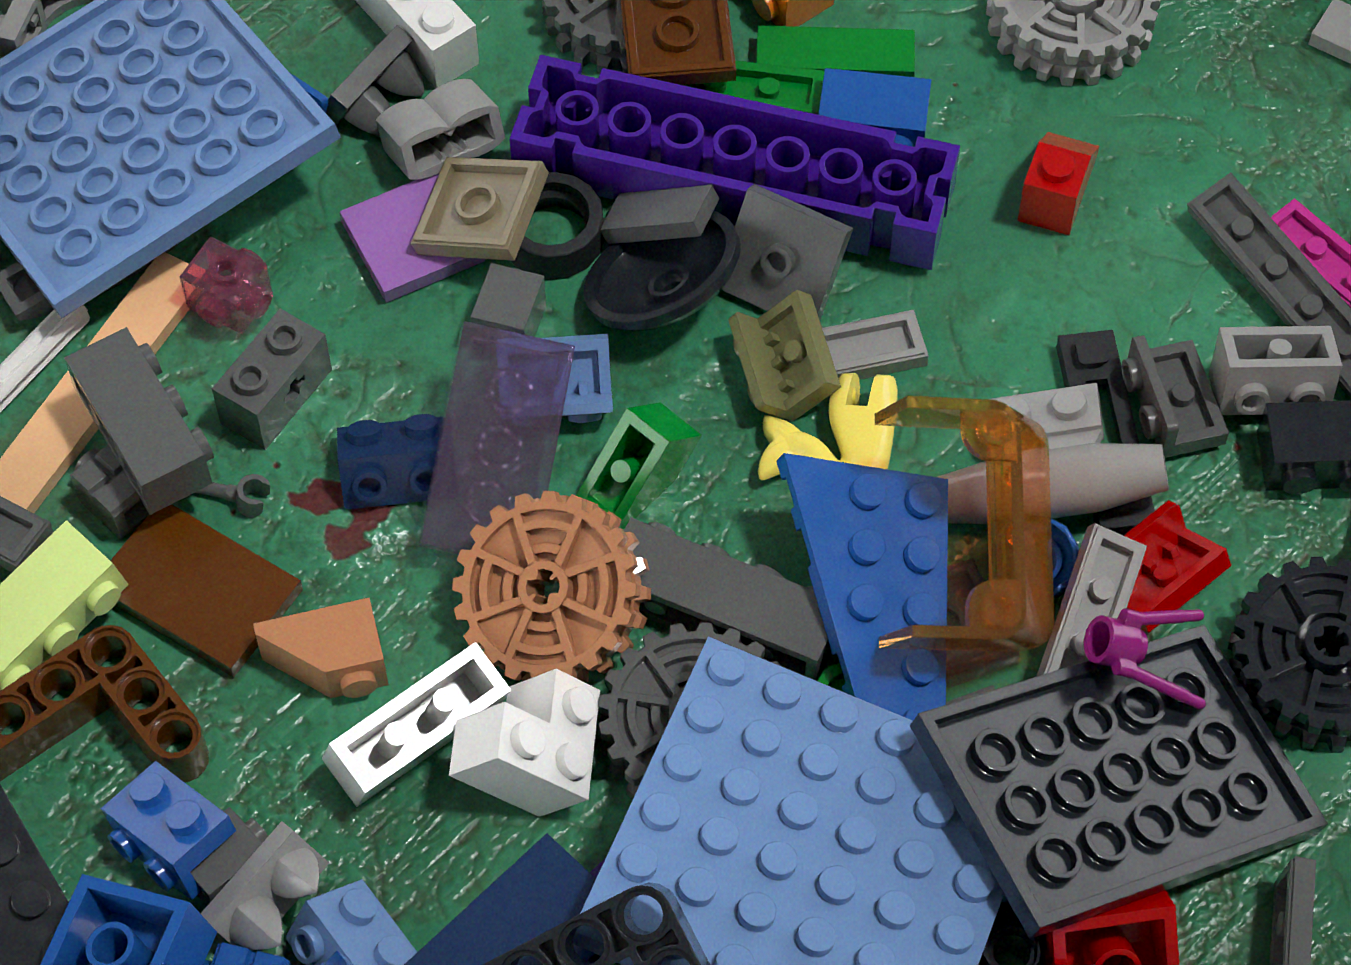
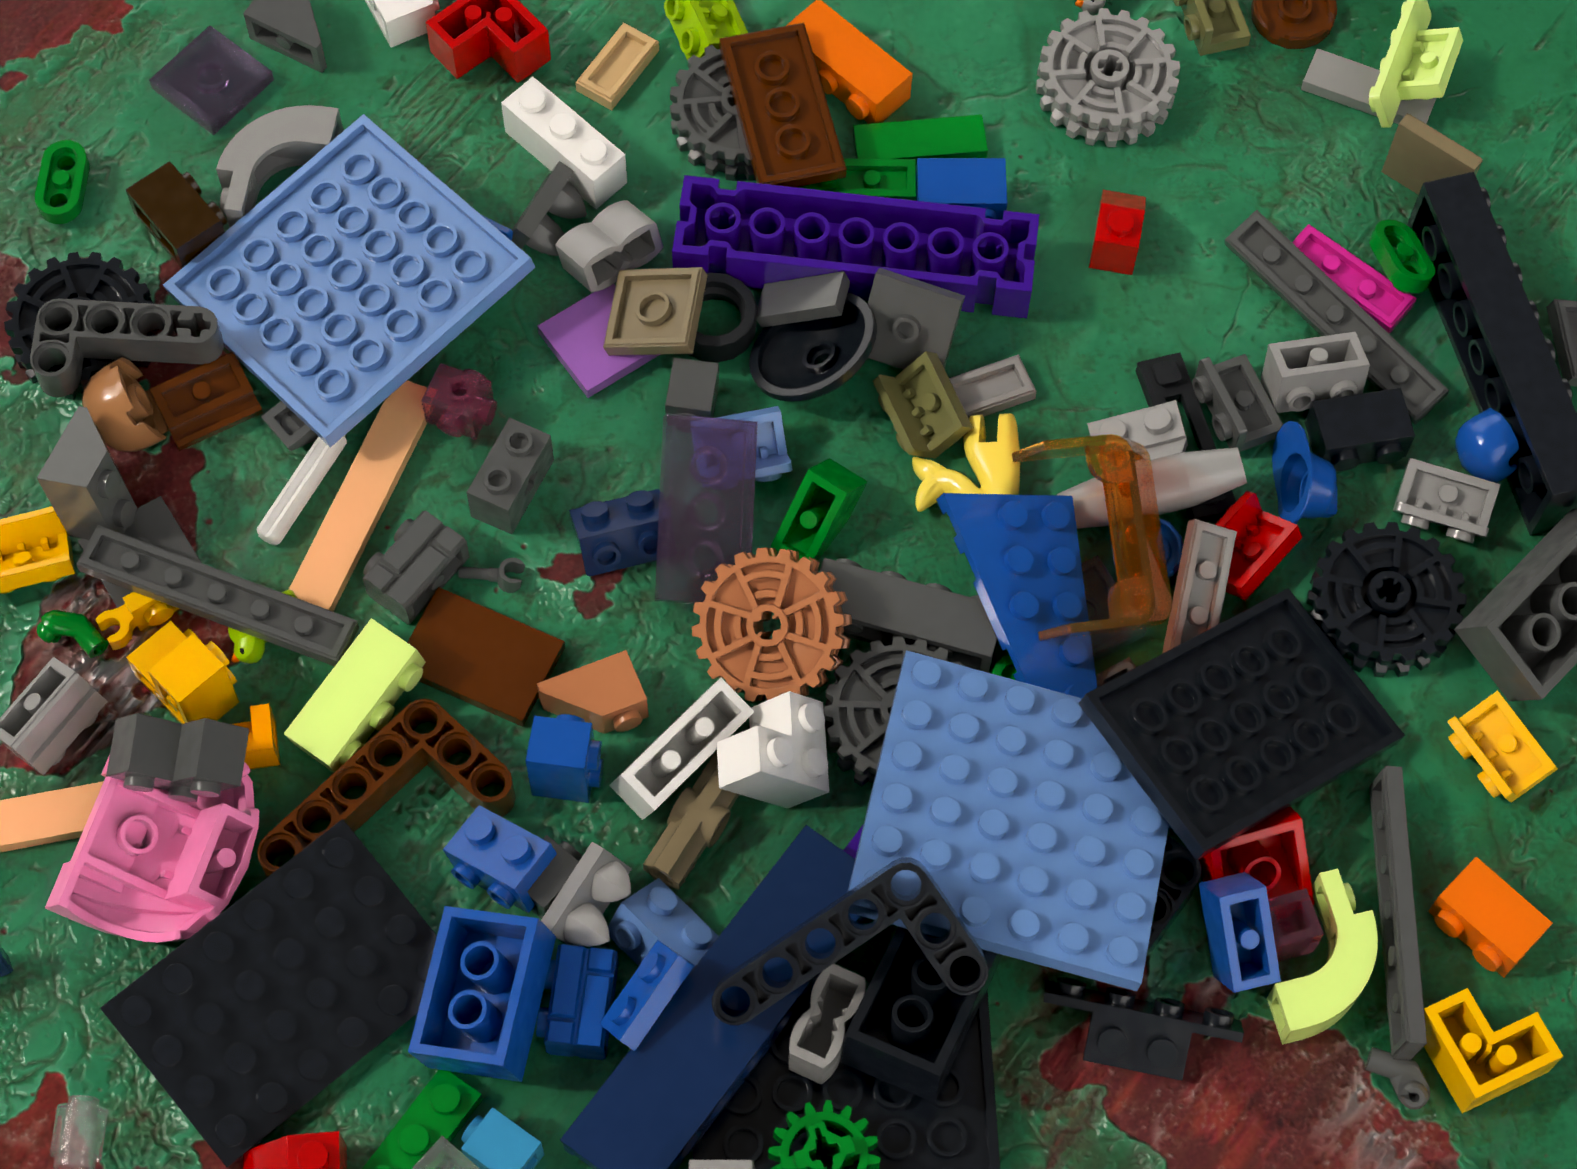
camera: 10 degrees left, 5 degrees up
dark grey brick [64,327,214,515] -> none
magenta plant [1084,608,1206,710] -> none
none -> blue brick [525,714,604,803]
none -> dark tan piece [643,751,740,890]
none -> blue piece [1272,421,1338,524]

